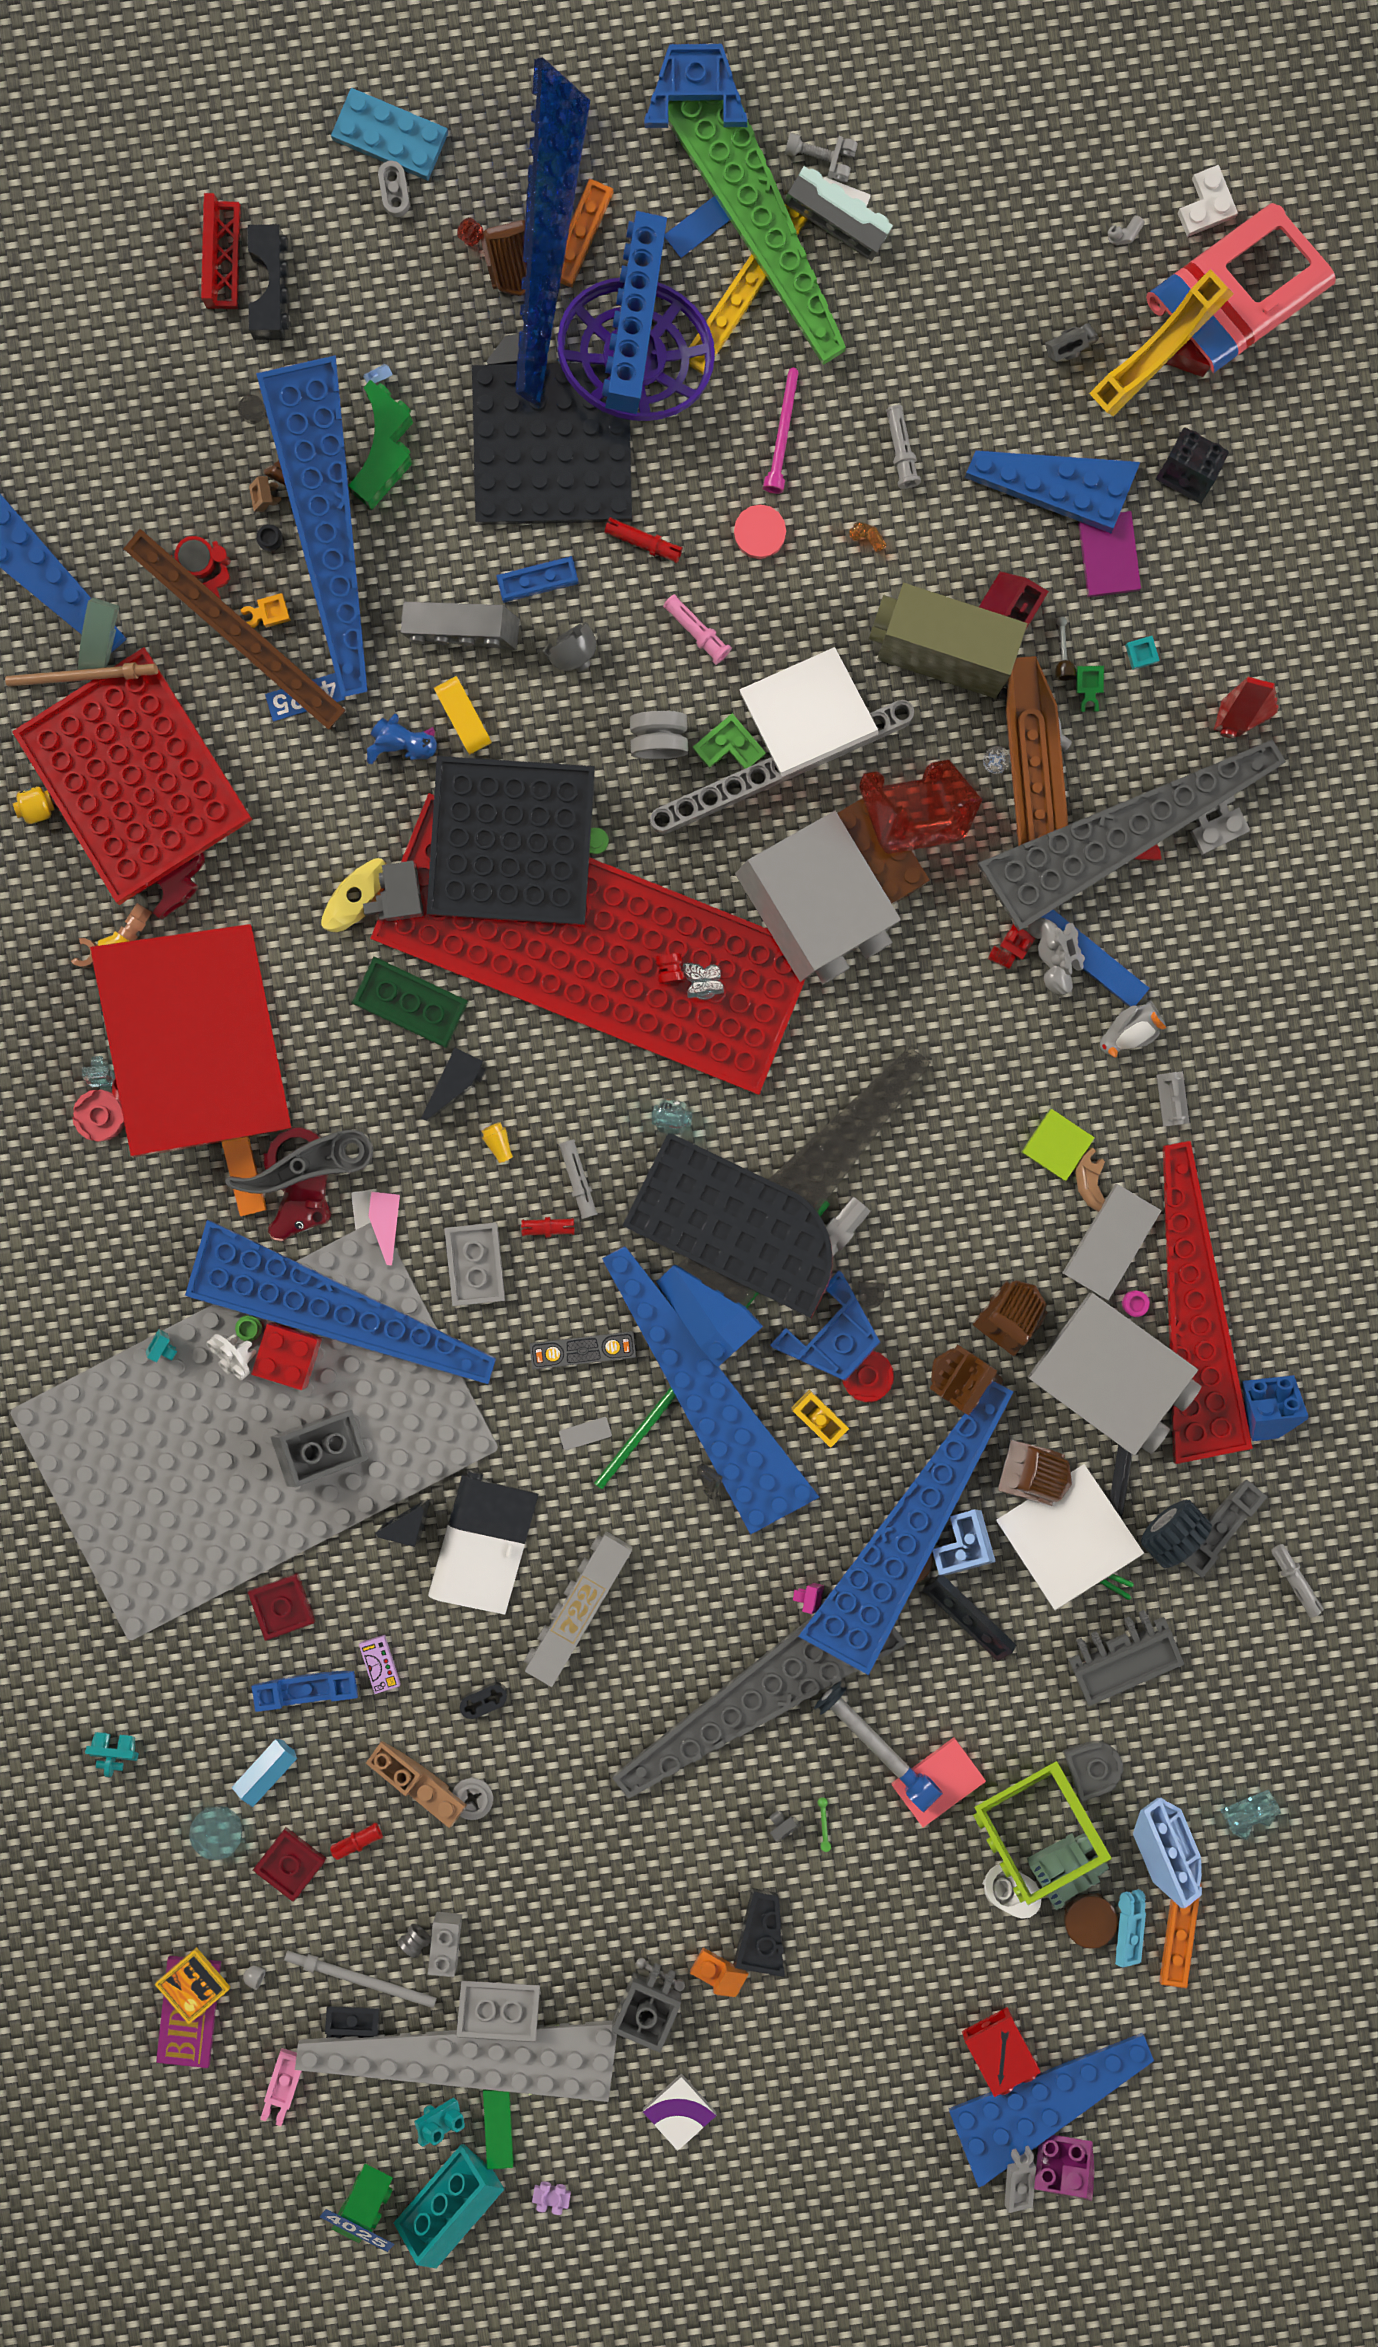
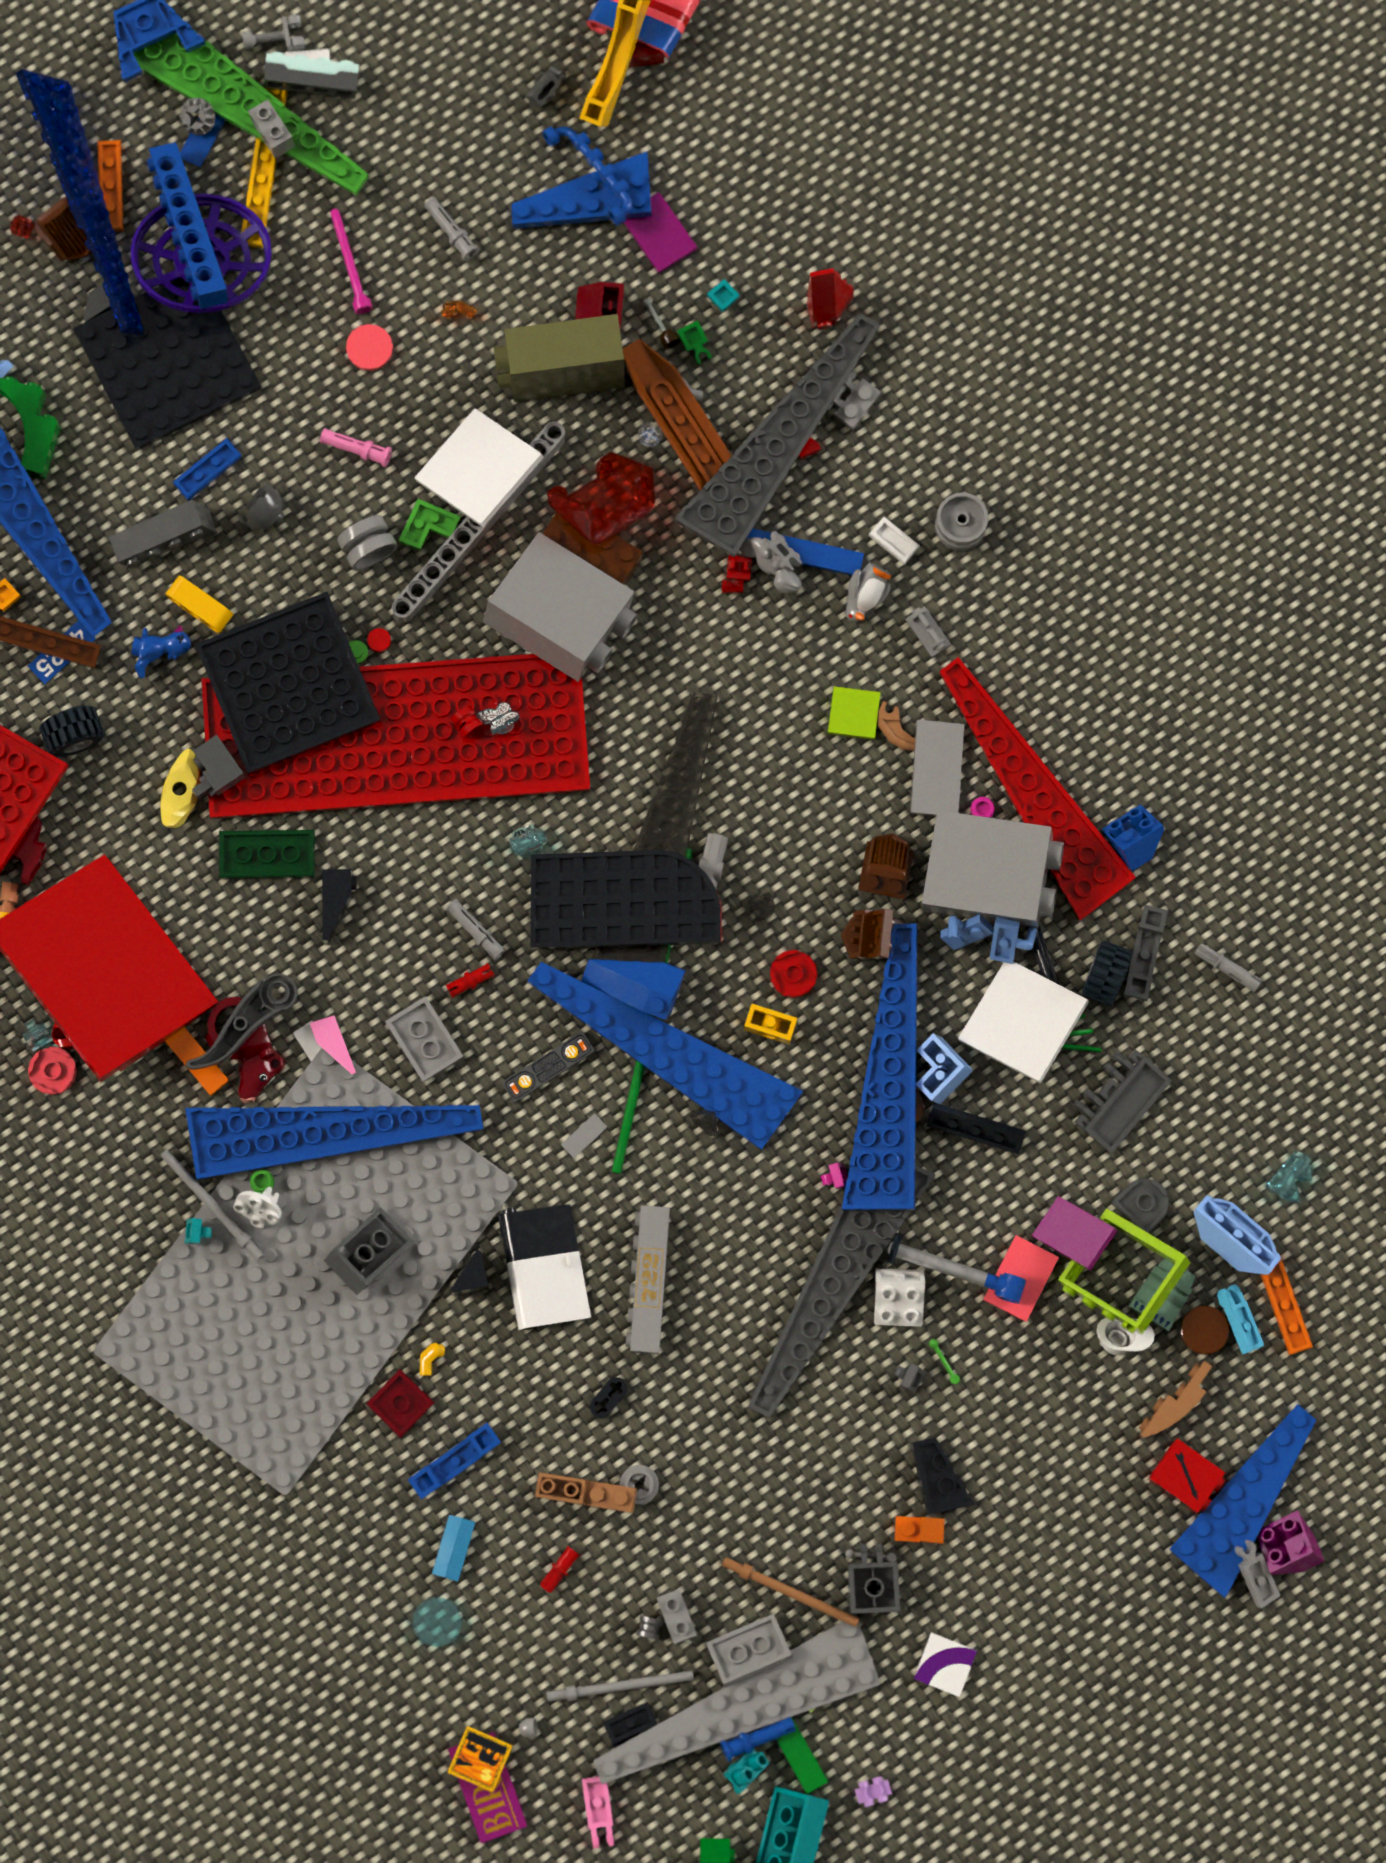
camera: 25 degrees left, 10 degrees down
teal hips [85,1732,139,1778] -> none
red brick [251,1322,323,1390] -> none
dark red tile [252,1827,327,1902] -> none
lavender tile [359,1635,401,1694] -> none
yellow cone [482,1122,513,1163] -> none
red pin [604,517,683,564] -> none
blue wing [770,1271,881,1381] -> none
reddish brown piece [998,1440,1072,1506] -> none
black bracket [1155,427,1229,504] -> none
none -> black wheel [39,706,105,757]
none -> light grey bar [160,1150,264,1261]
none -> light grey gear [179,98,215,136]
none -> light grey brick [248,100,295,159]
none -> red tile [367,628,391,653]
none -> yellow arm [420,1343,445,1376]
none -> blue bar [542,126,632,226]
none -> blue pin [720,1717,796,1762]
none -> medium nougat bar [722,1557,860,1627]
none -> white tile [869,517,920,565]
none -> white bracket [874,1268,925,1326]
none -> light grey wheel [935,492,988,551]
none -> medium blue plate [940,914,994,950]
none -> medium blue plate [989,917,1037,964]
none -> magenta tile [1031,1196,1117,1271]
none -> medium nougat slope [1138,1361,1212,1439]

